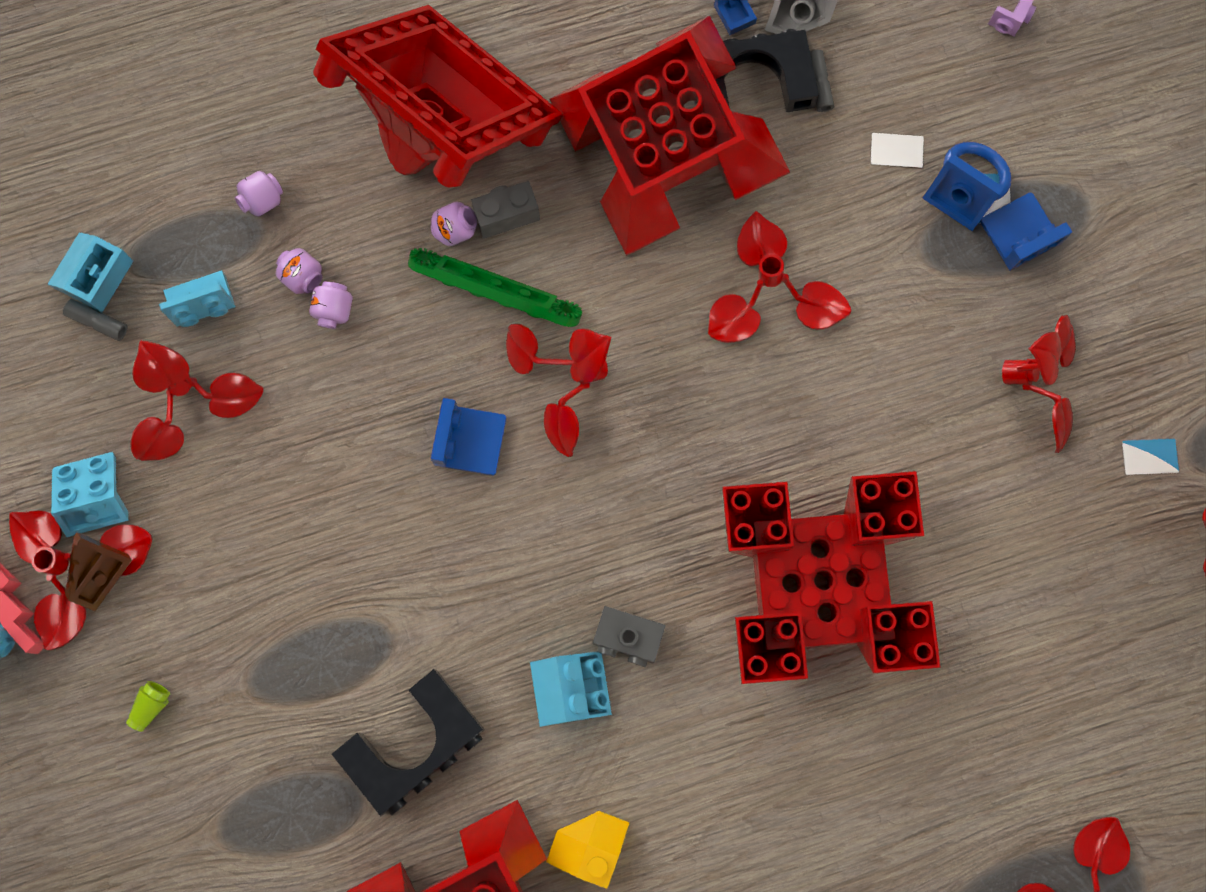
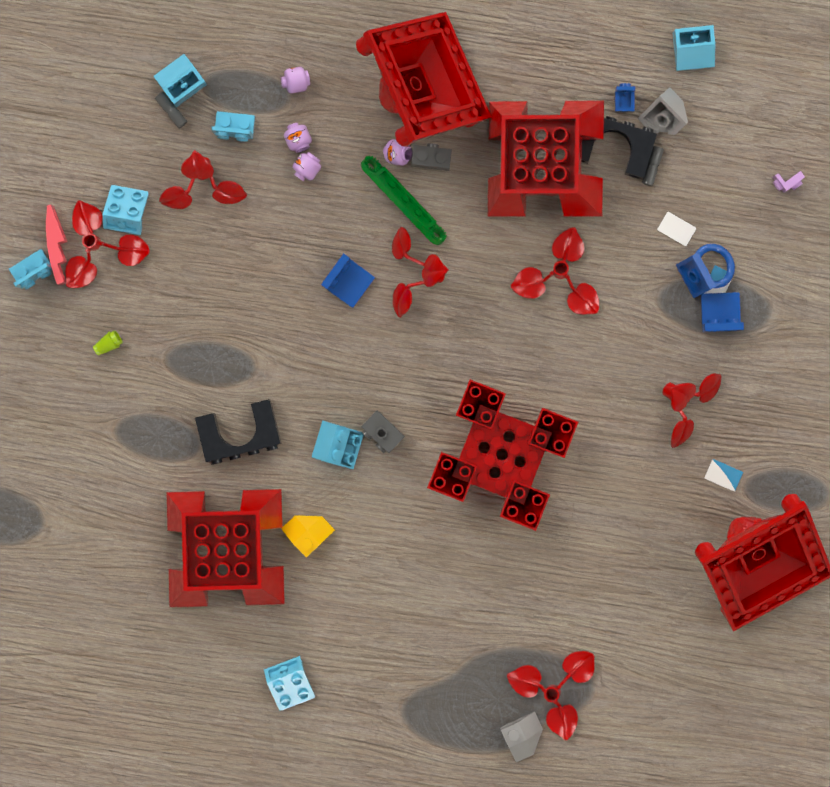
camera: 30 degrees right, 10 degrees up
reddish brown wing [65,532,132,611] -> none

